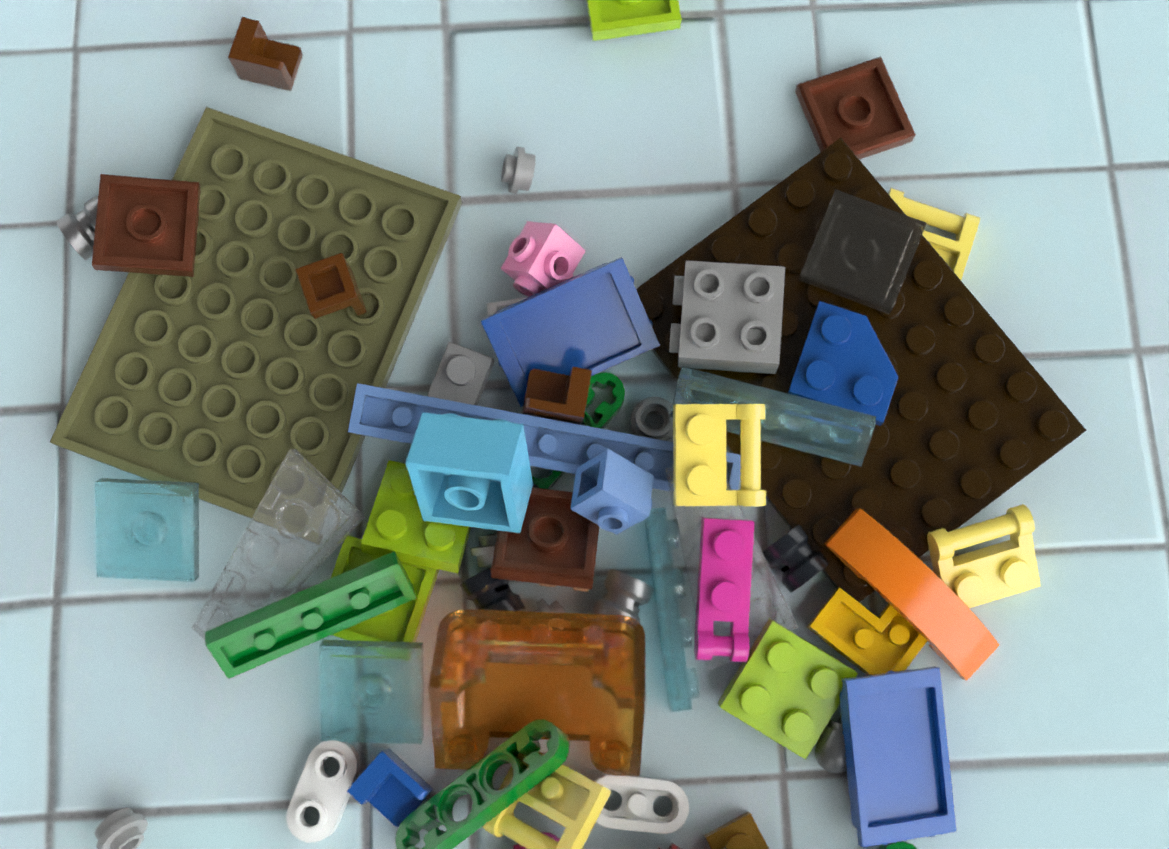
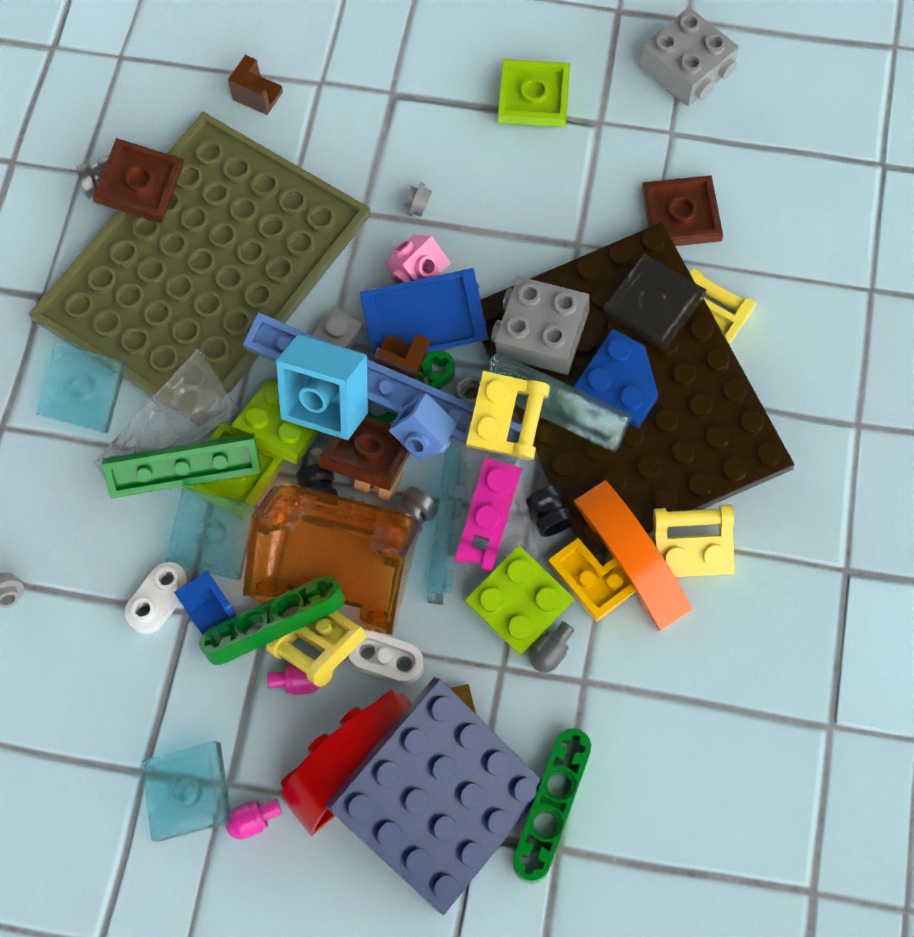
camera: 15 degrees right, 10 degrees down
reddish brown panel [295,253,367,319] -> none
piece [839,666,957,847] -> none

